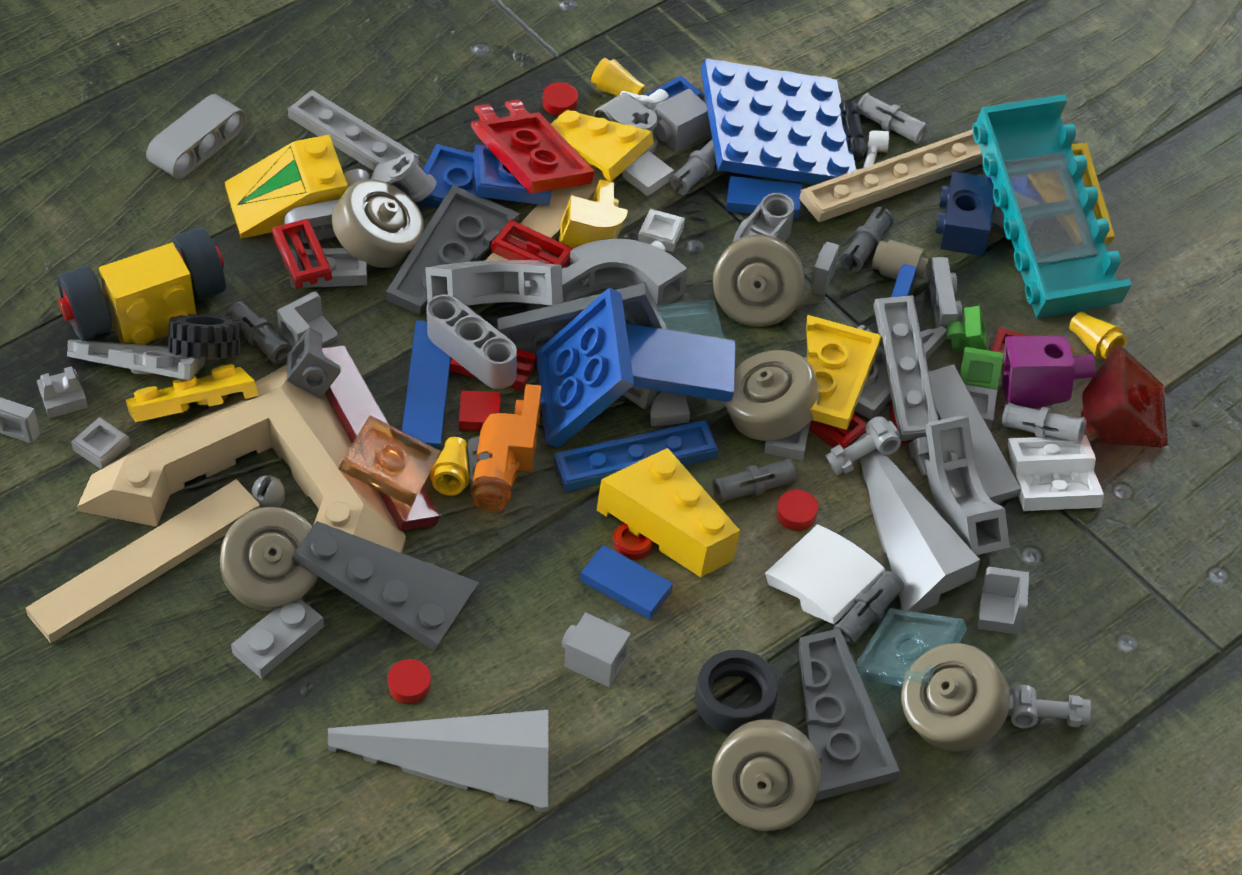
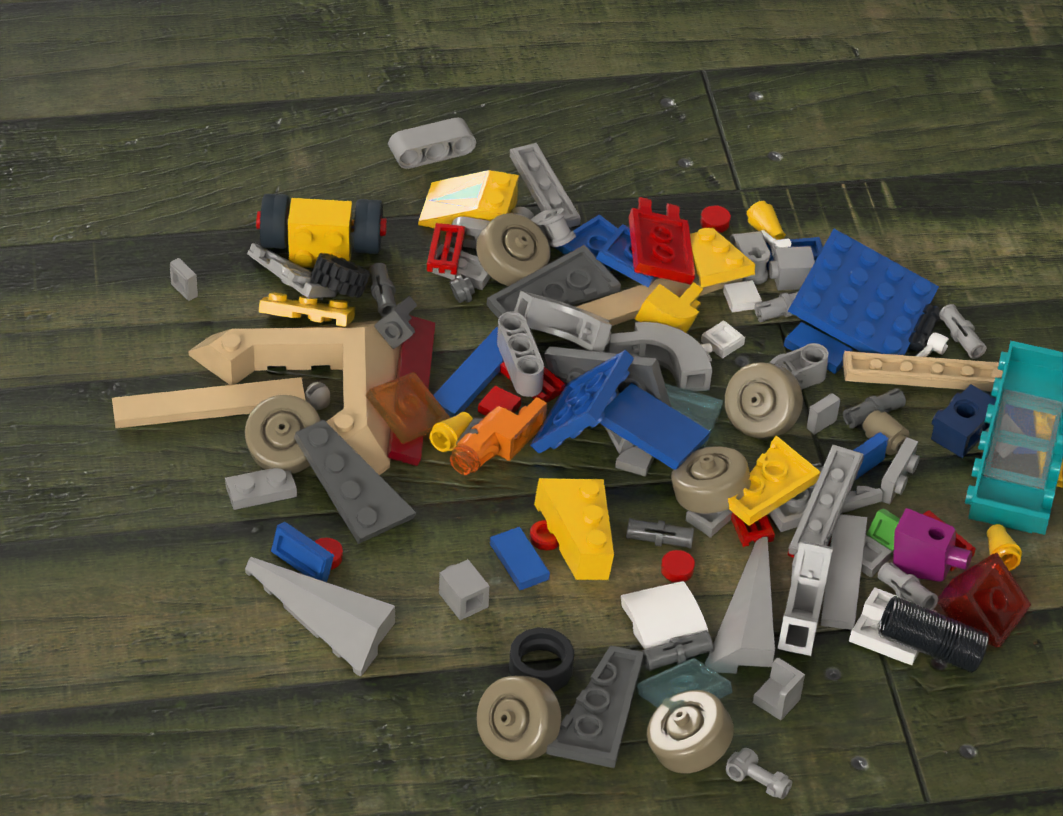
camera: 30 degrees right, 5 degrees down
light grey tile [37,366,88,419] -> none
light grey tile [71,417,130,469] -> none
light grey panel [277,291,338,348] -> none
red tile [491,220,574,268] -> none
blue tile [554,420,718,493] -> none
light grey bar [825,416,901,476] -> none
bright green tile [947,306,988,352] -> none
none -> blue tile [271,522,334,582]
none -> dark grey plate [449,274,475,304]
none -> black piece [878,596,989,673]

